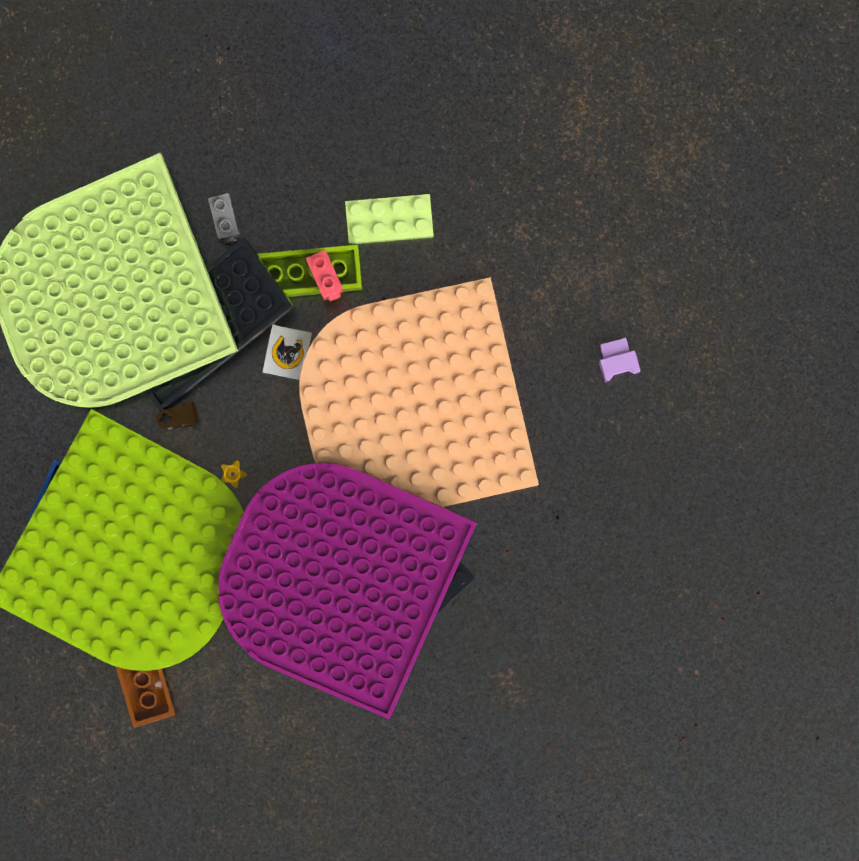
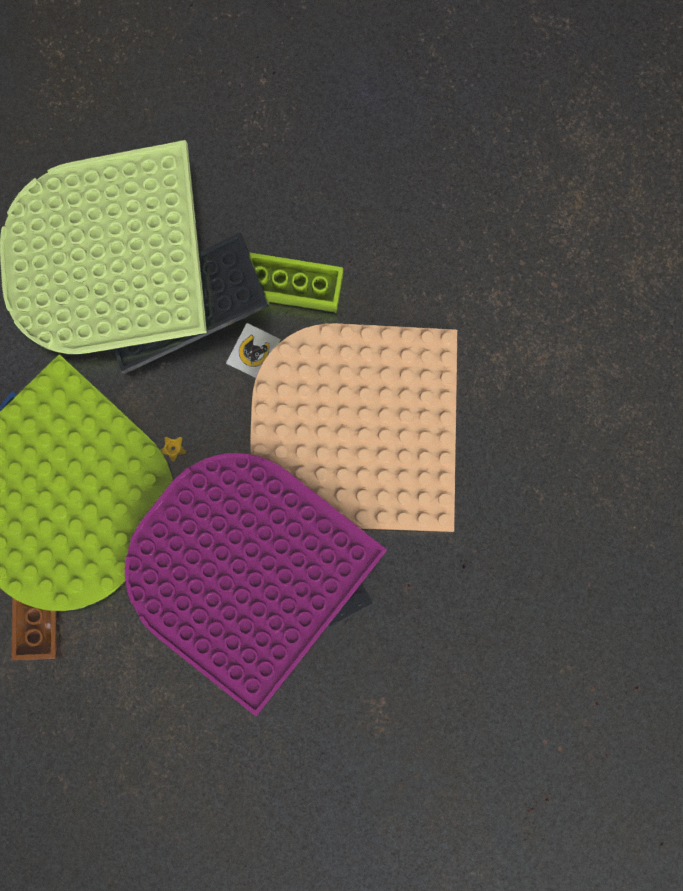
camera: 20 degrees right, 5 degrees down
dark brown piece [156,402,199,430] -> none
light grey brick [208,193,240,244] -> none
coral brick [306,250,344,301] -> none
yellowish green plate [345,194,434,245] -> none
lavender piece [599,338,641,382] -> none

